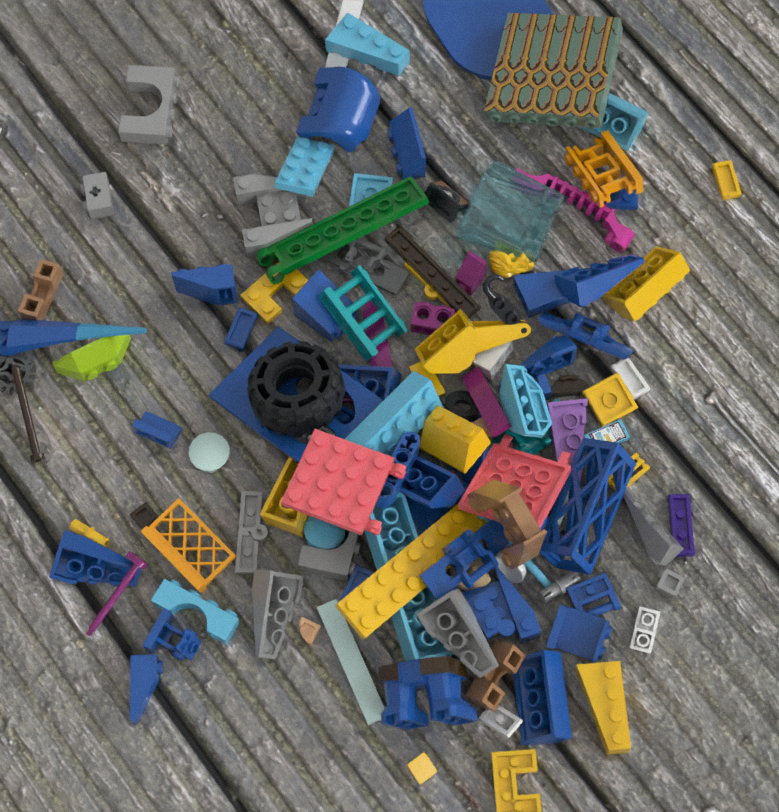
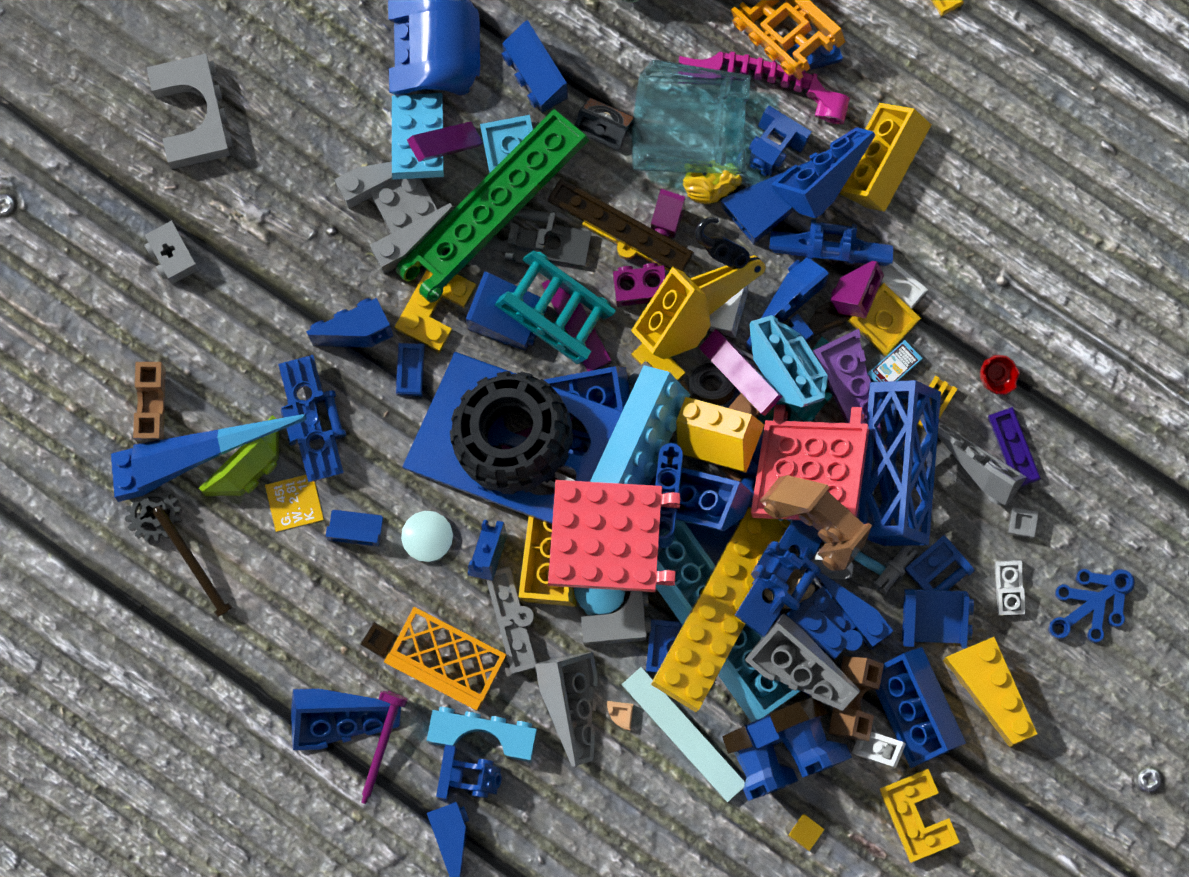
camera: 15 degrees left, 10 degrees up
yellow axle [69,519,110,547] -> none
none -> yellow sticker [265,475,324,532]
none -> blue piece [278,355,346,482]
none -> magenta tile [407,121,483,162]
none -> blue hinge [467,520,508,581]
none -> blue tile [749,105,812,177]
none -> magenta slope [831,261,884,318]
none -> red hair [980,355,1020,395]
none -> blue plant [1048,569,1135,643]

